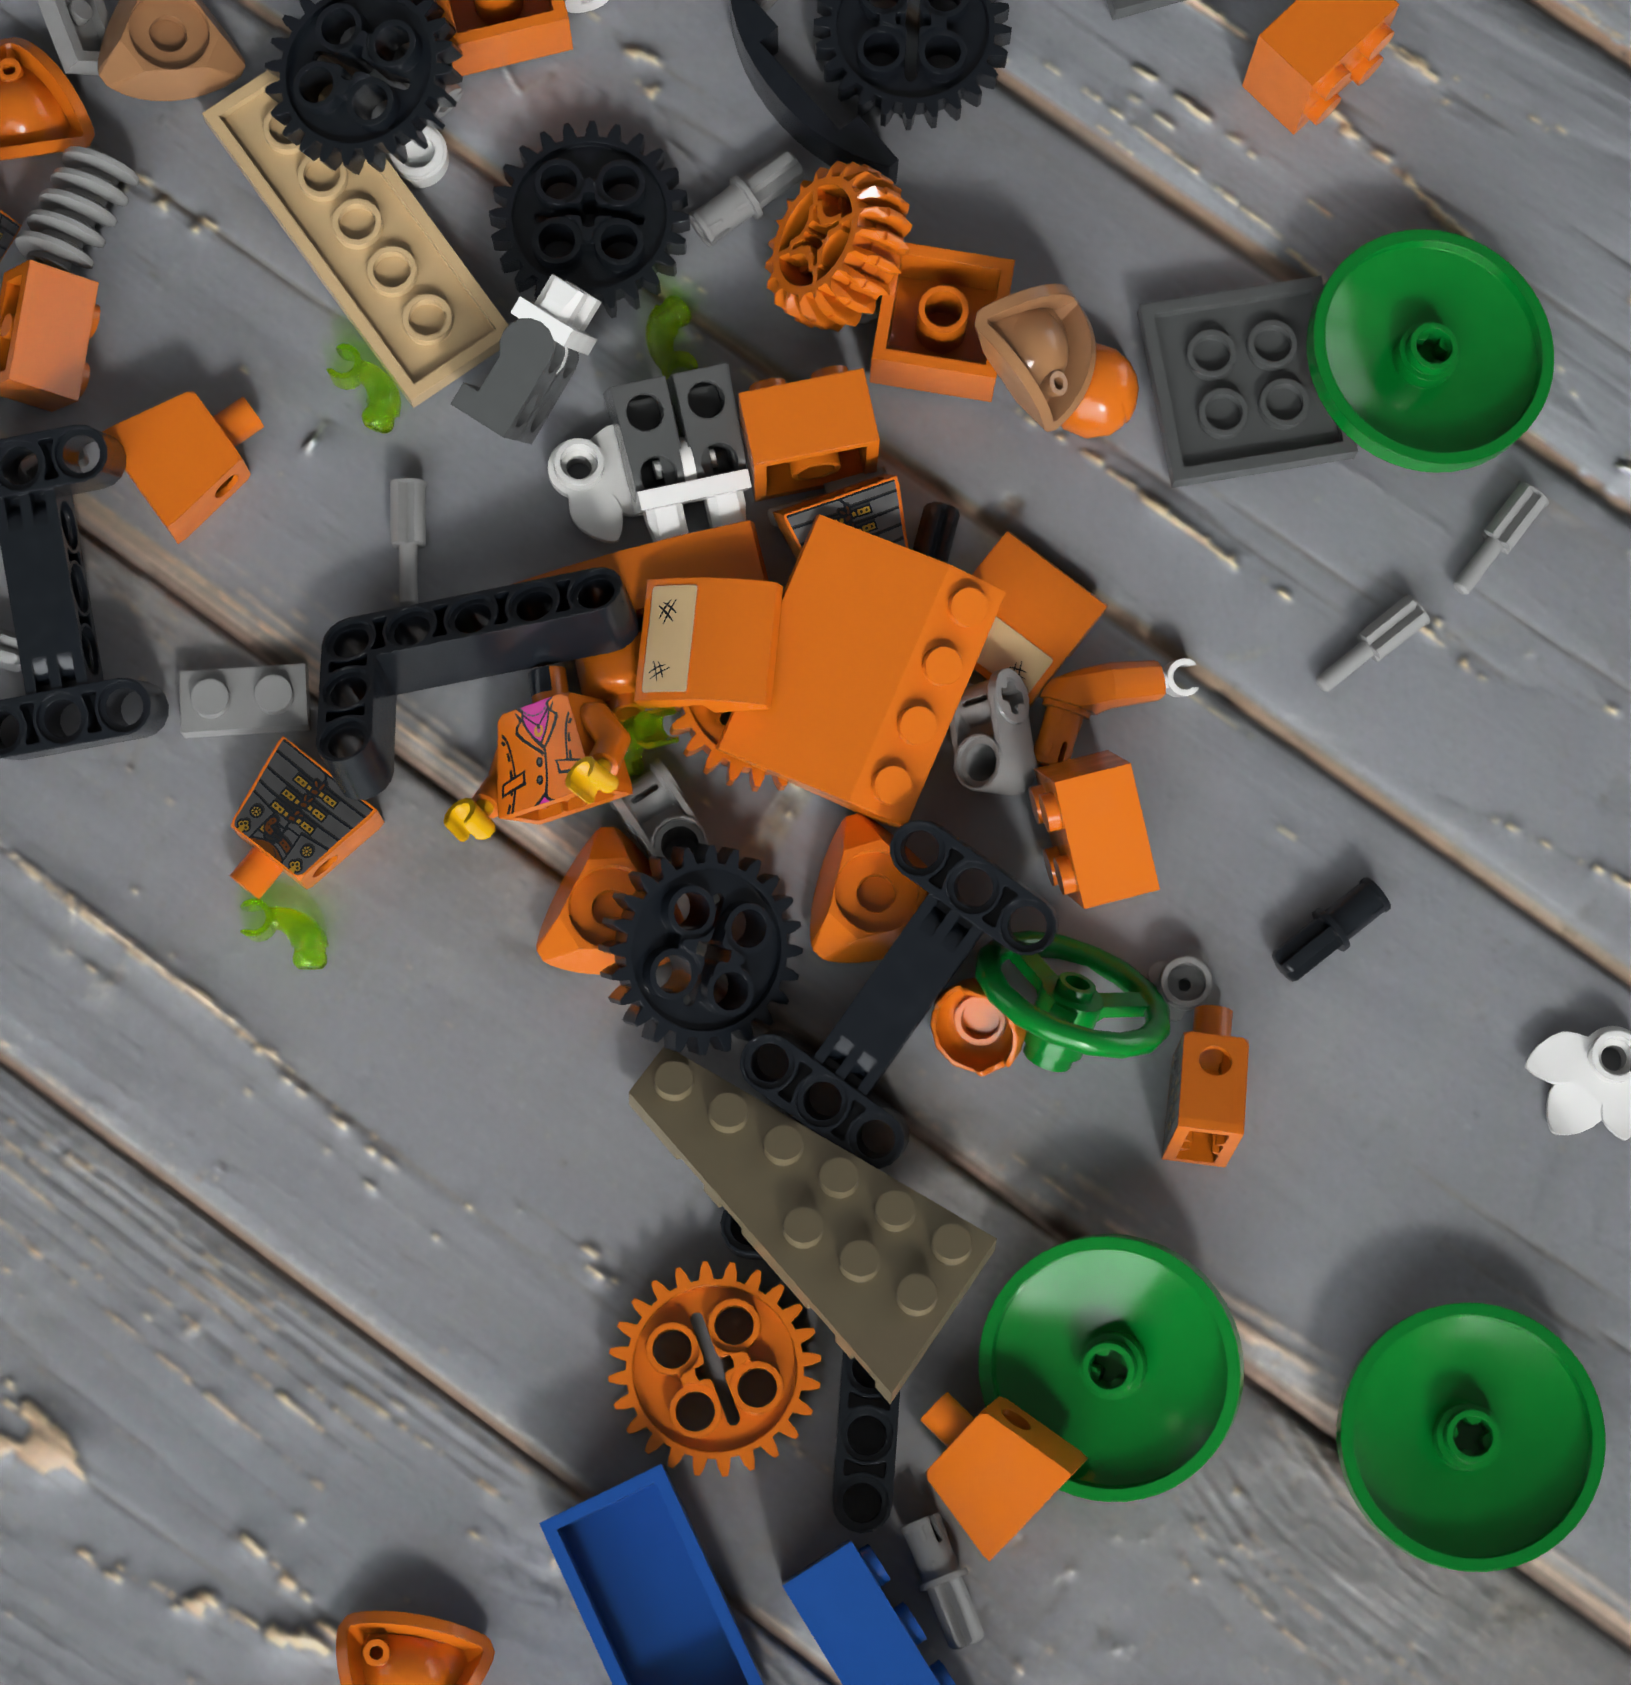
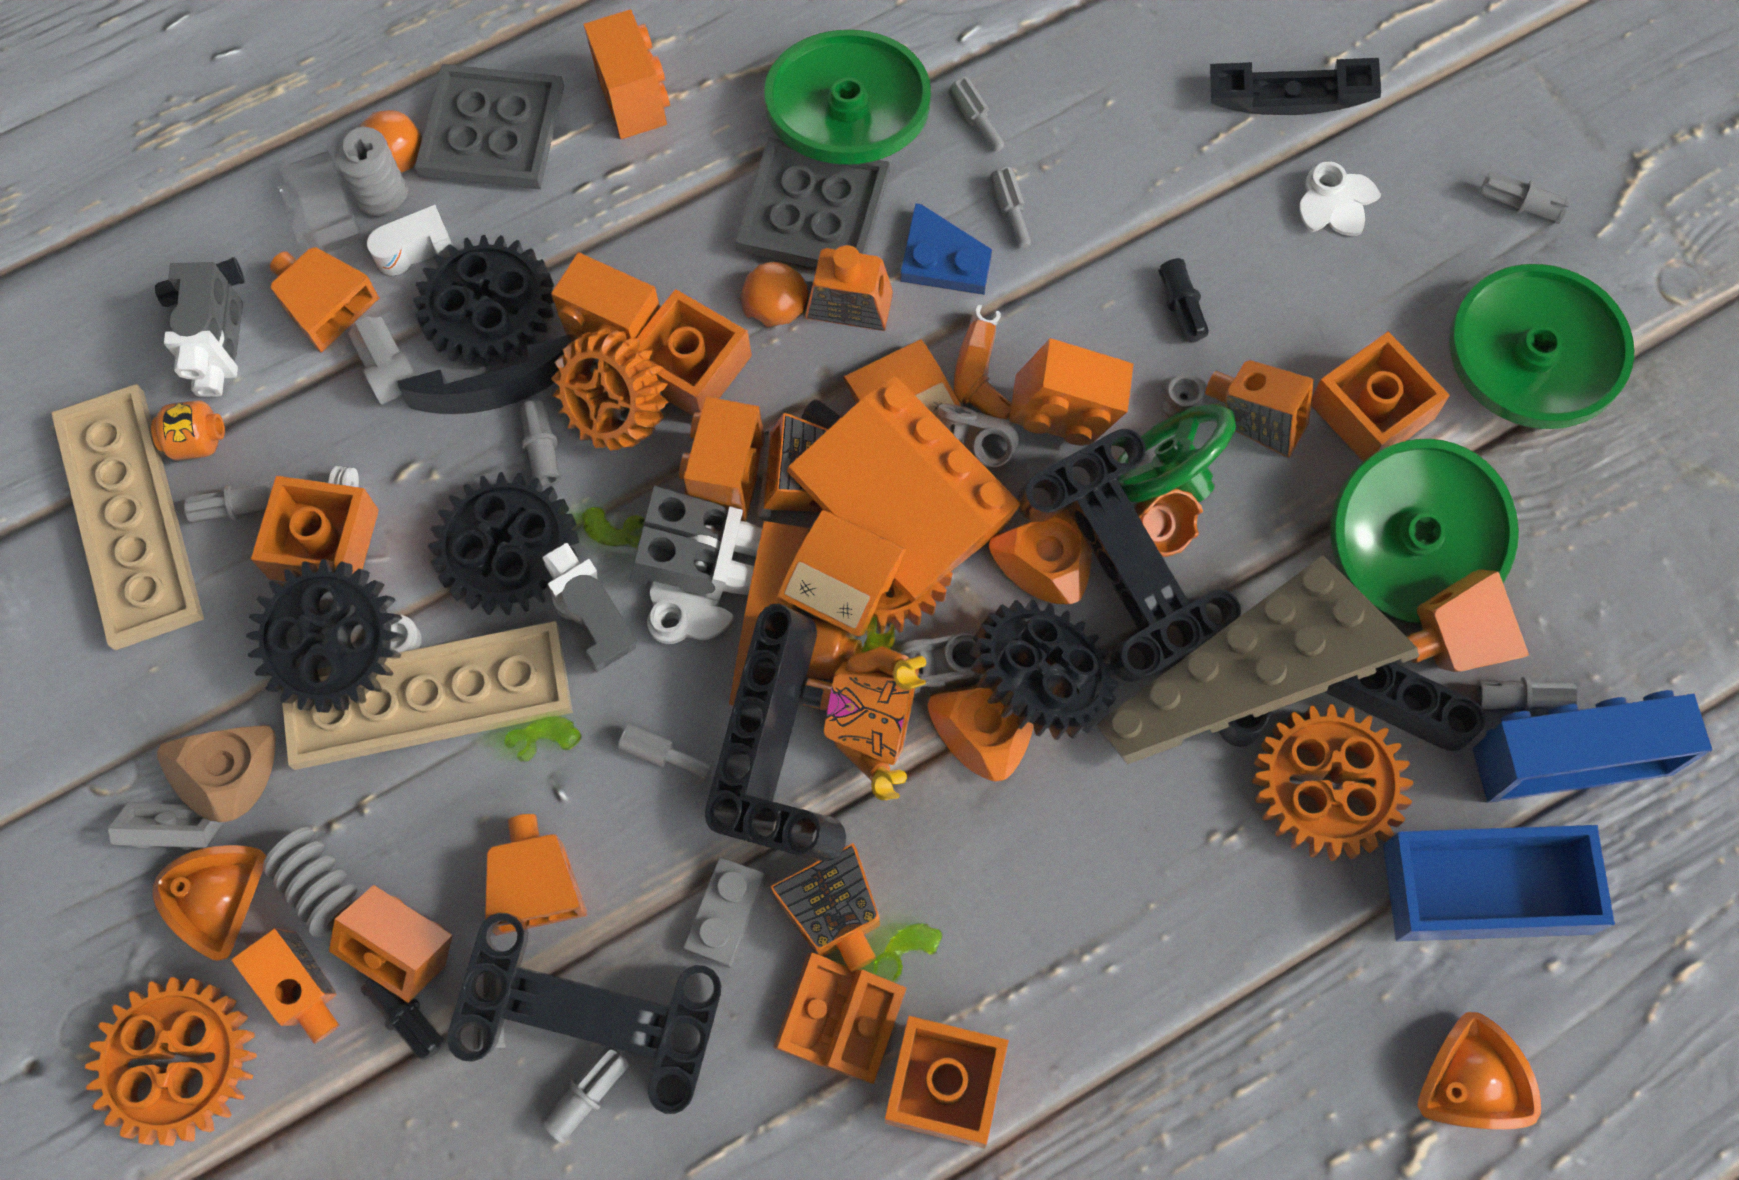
camera: 60 degrees left, 10 degrees down
medium nougat hat [974,283,1096,432] -> none
none -> orange brick [551,252,660,342]
none -> orange slope [773,952,907,1084]
none -> orange torso [805,245,893,331]
none -> orange brick [885,1015,1009,1149]
none -> blue wing [901,203,992,295]
none -> orange brick [1311,331,1450,461]

